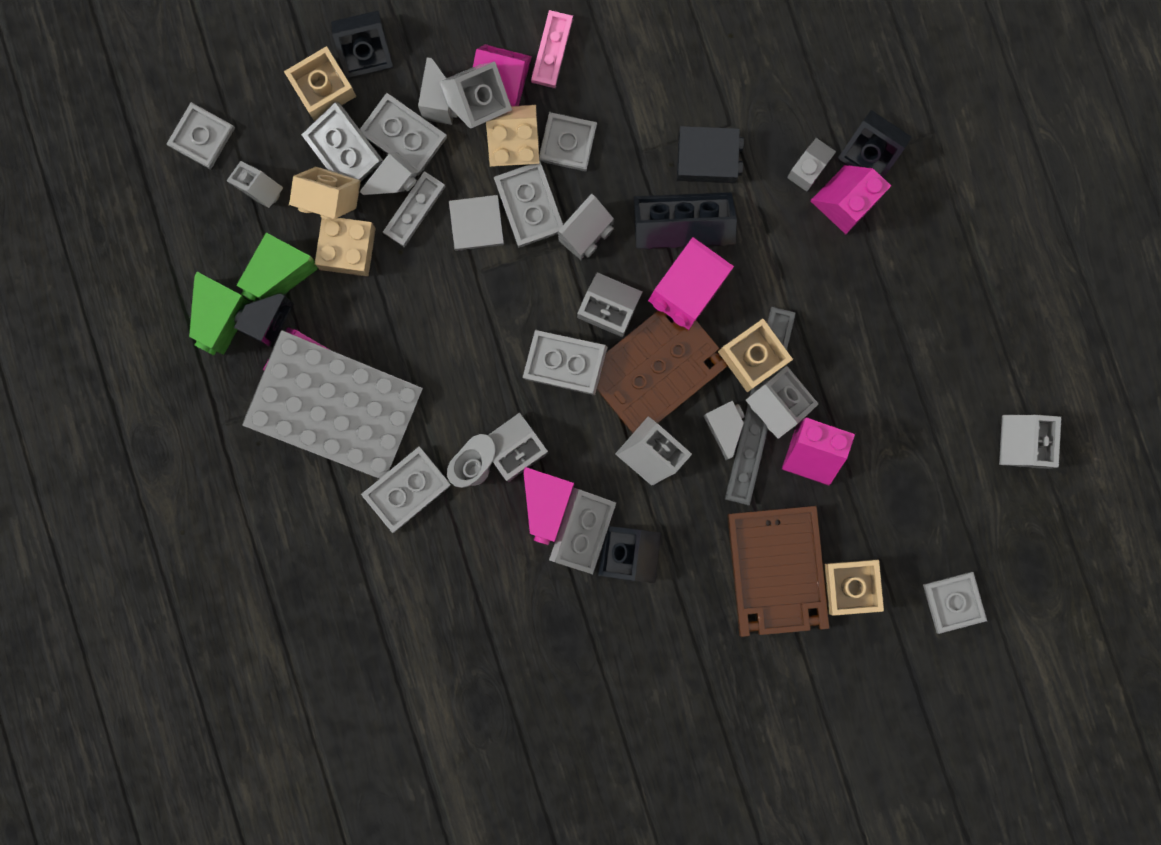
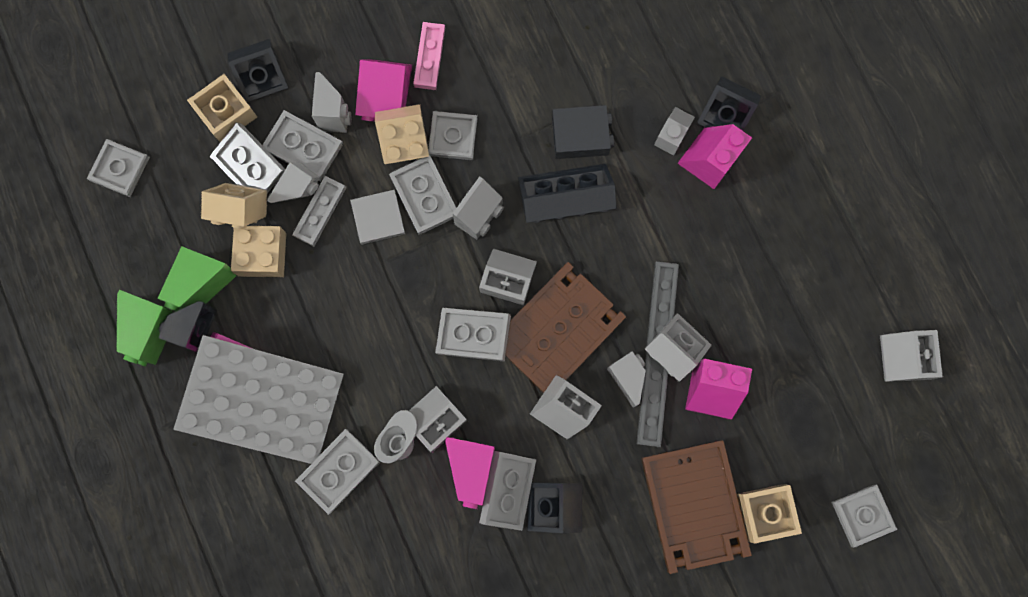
camera: 10 degrees left, 5 degrees down
light grey slope [227,161,283,208] -> none
light grey slope [439,62,512,128] -> none
dark pink slope [648,237,734,330] -> none
tan brick [718,319,793,392] -> none

